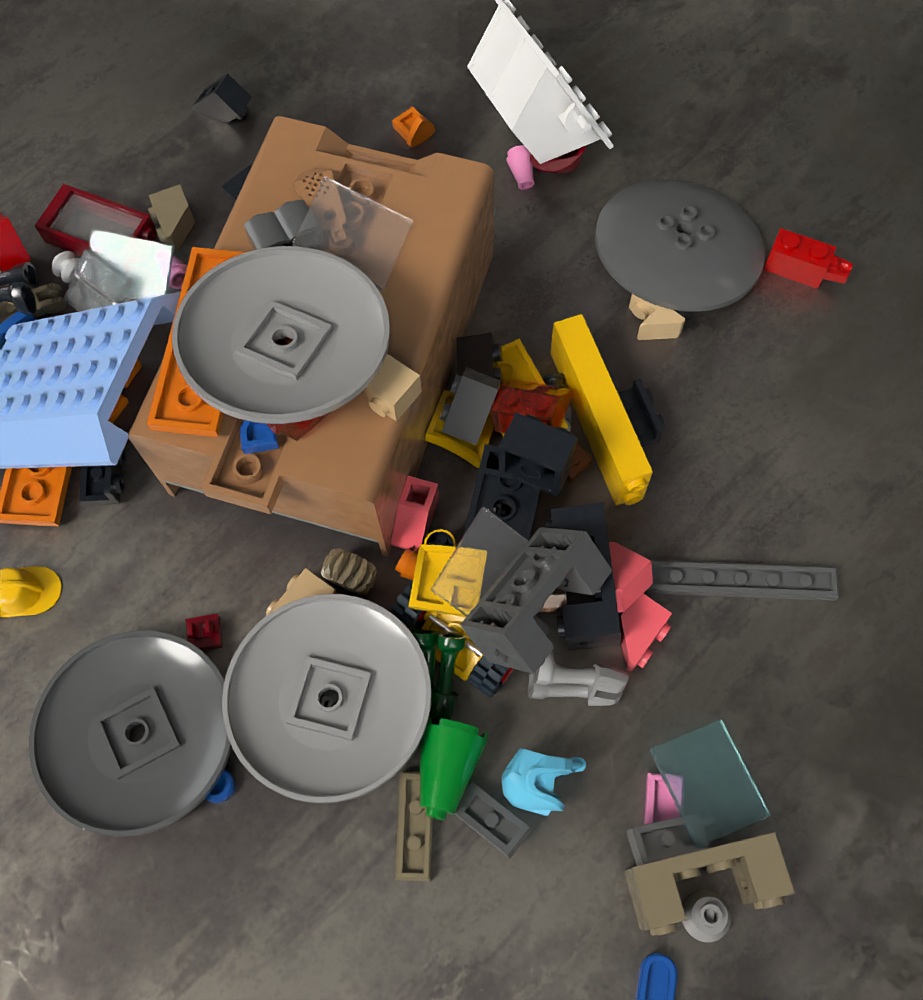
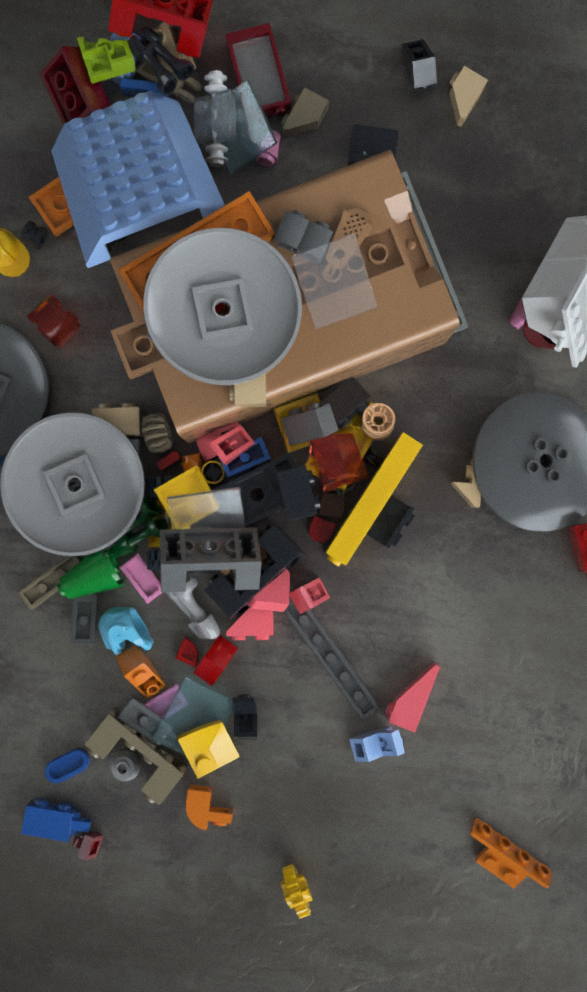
camera: 50 degrees right, 20 degrees up
dark red tile [185,614,223,651] -> none
orange tile [392,107,435,148] -> none
none -> black wheel [20,221,48,250]
none -> clear red brick [26,294,81,350]
none -> orange slope [116,644,166,699]
none -> bright pink tile [120,553,163,604]
none -> red tile [157,451,182,472]
none -> red tile [175,636,199,668]
none -> yellow plate [177,719,240,779]
none -> orange brick [186,785,234,830]
none -> red slope [193,635,238,686]
none -> coral slope [209,425,255,465]
none -> blue brick [219,437,271,479]
none -> black bracket [232,694,258,740]
none -> coral slope [289,578,330,614]
none -> red tile [309,516,336,542]
none -> light blue brick [349,727,405,762]
none -> light nougat wheel [361,403,395,440]
none -> coral slope [385,662,440,733]
none -> tan slope [449,66,488,127]

